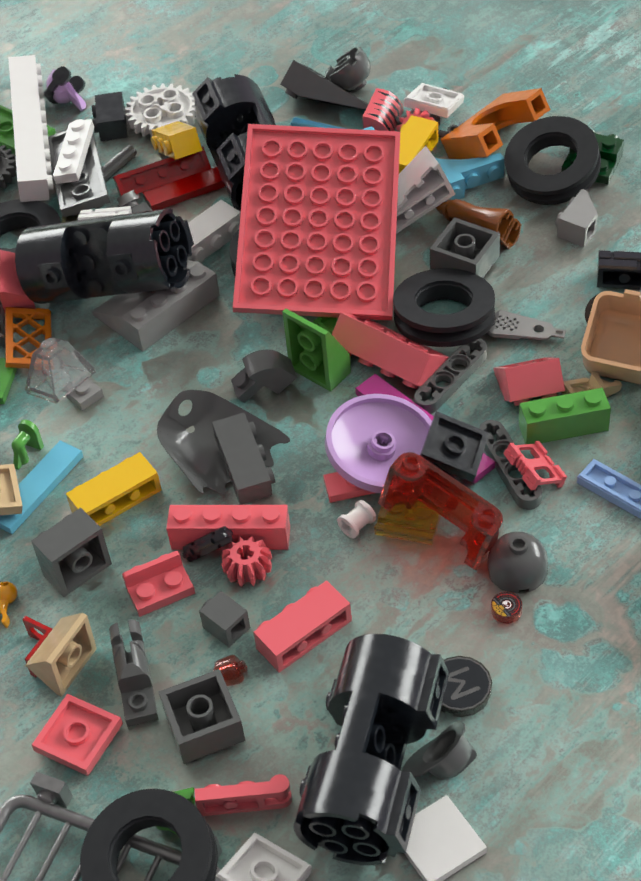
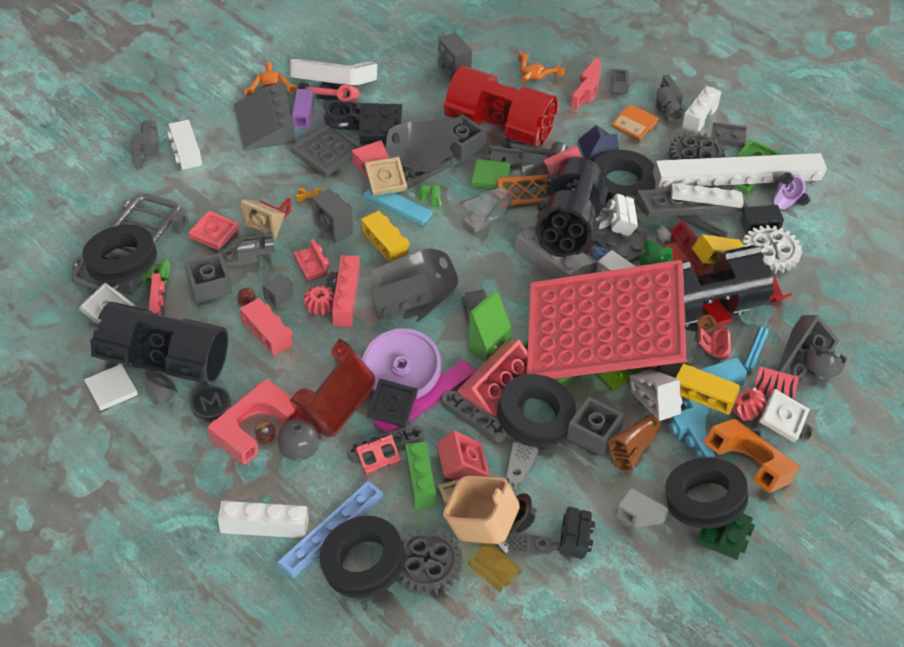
camera: 85 degrees right, 0 degrees up
none -> coral arch [207,379,302,466]
none -> green helmet [639,240,673,266]

